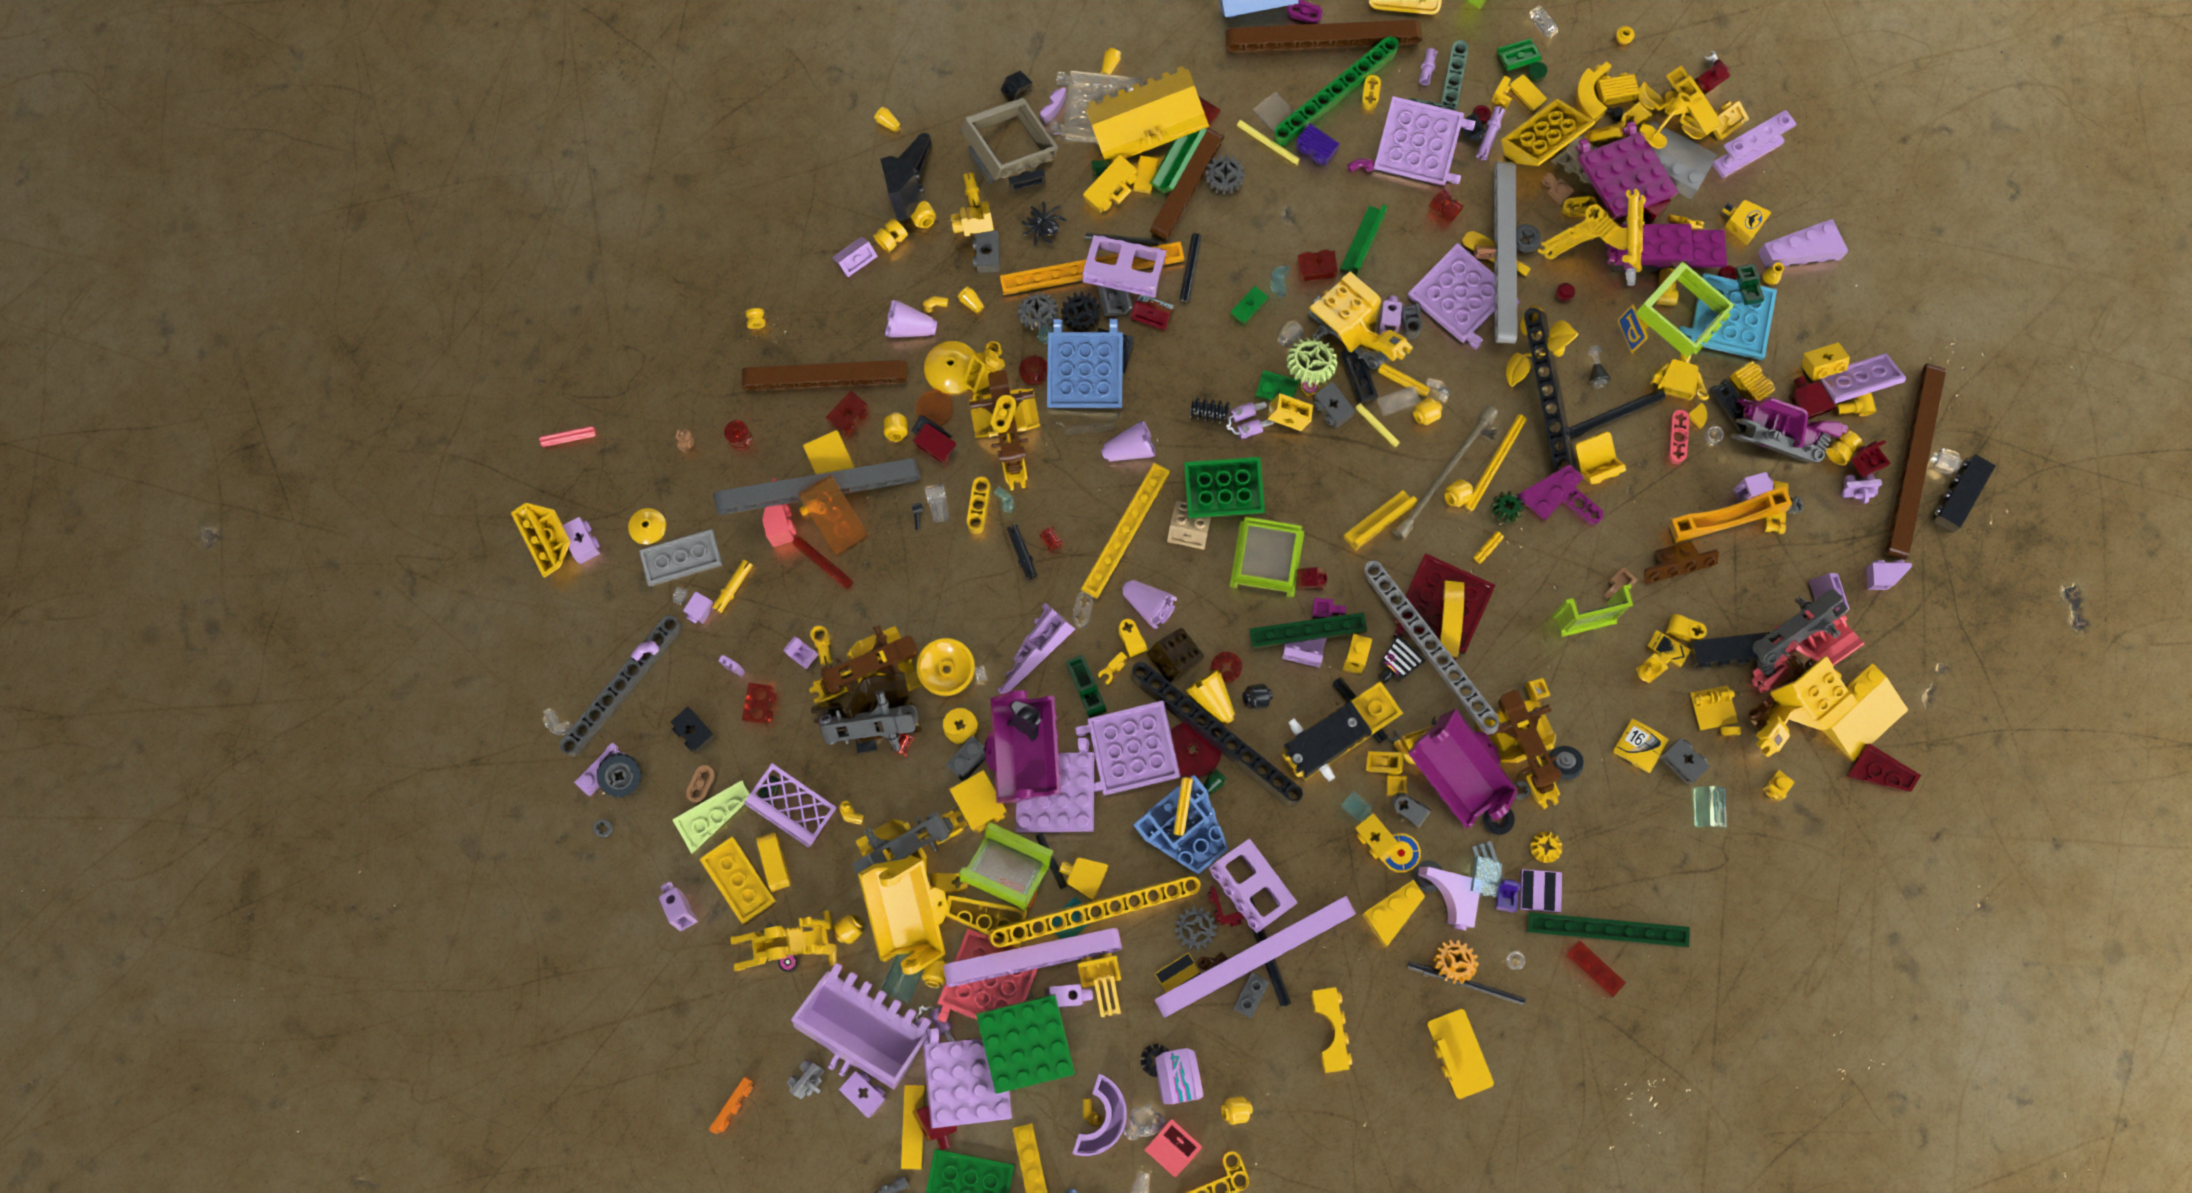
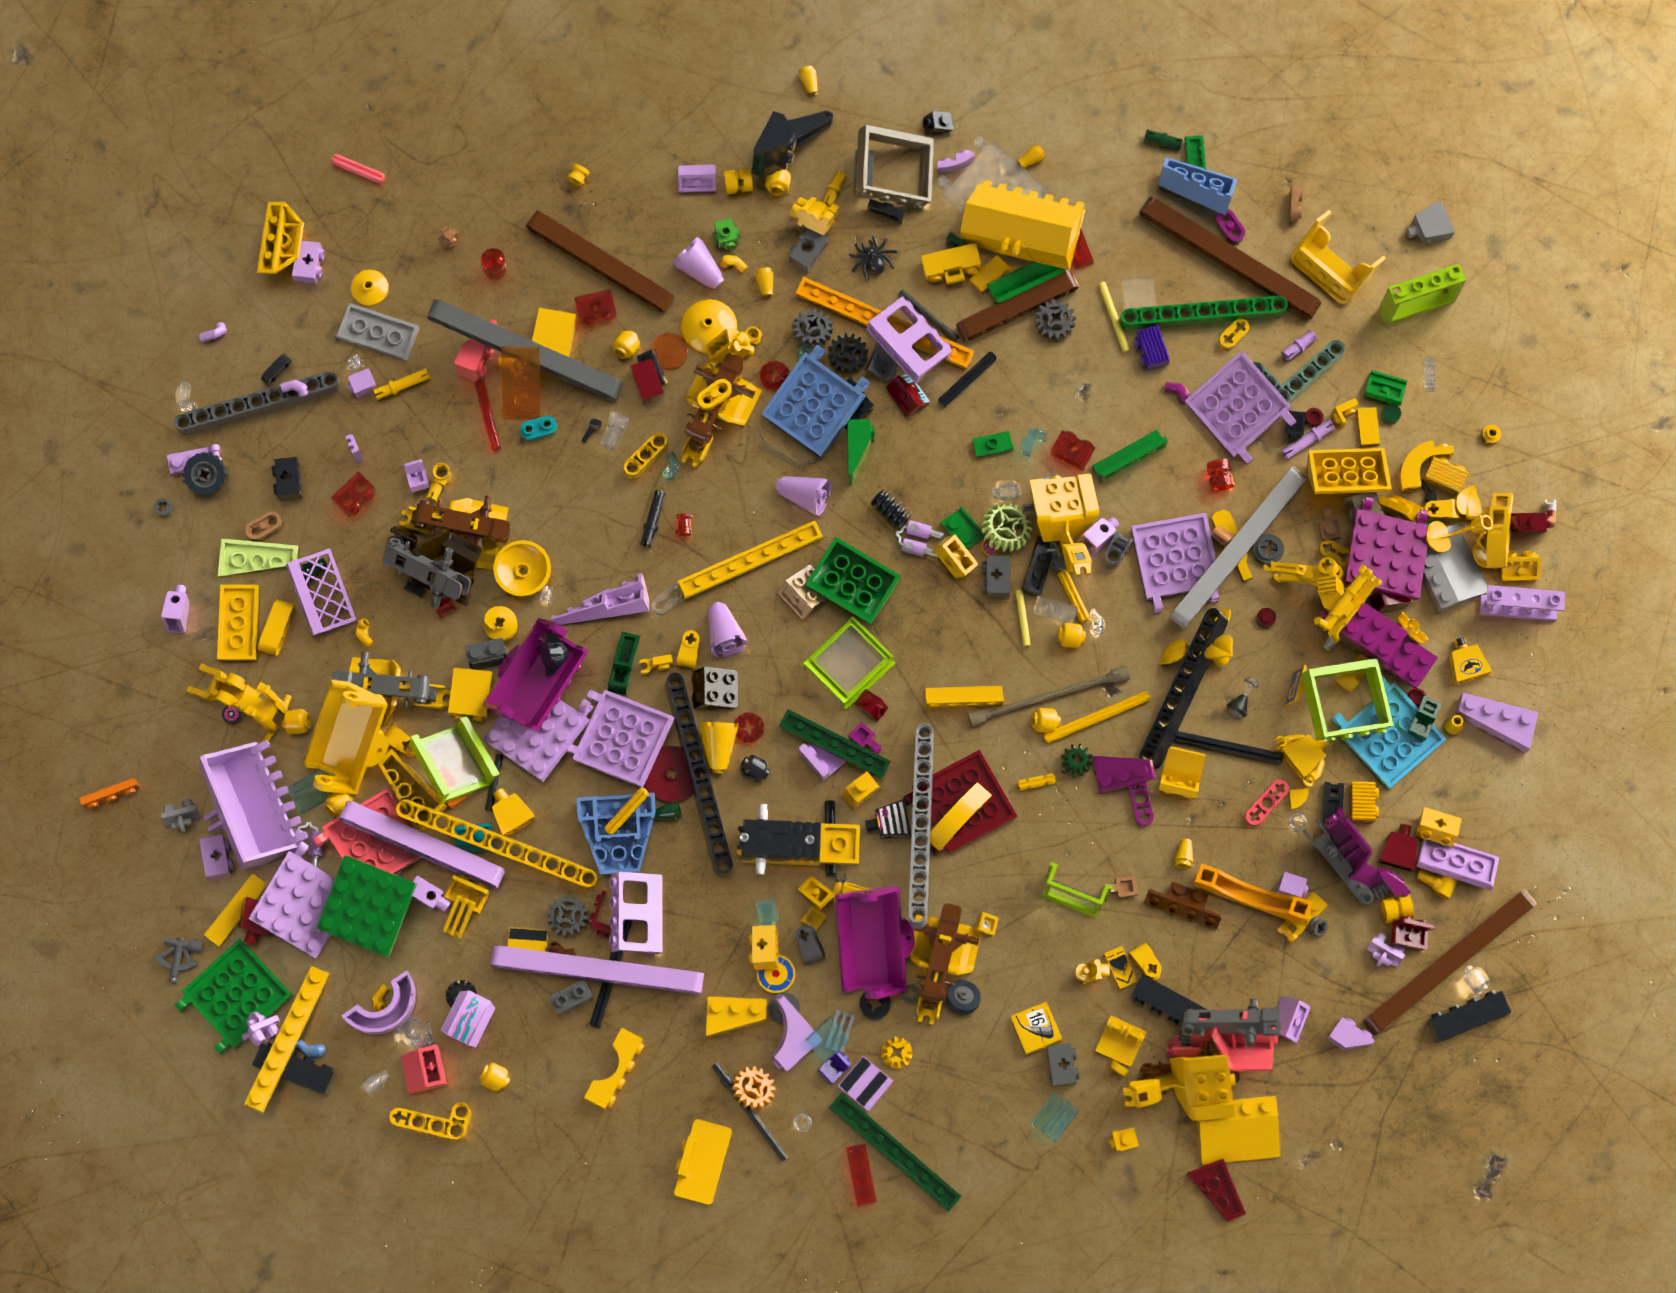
camera: 30 degrees right, 0 degrees up
none -> lavender arm [199,322,227,342]
none -> black beam [261,353,292,386]
none -> teal plate [520,416,557,441]
none -> bright green brick [712,218,740,250]
none -> green slope [847,419,875,485]
none -> yellow cone [1174,839,1193,869]

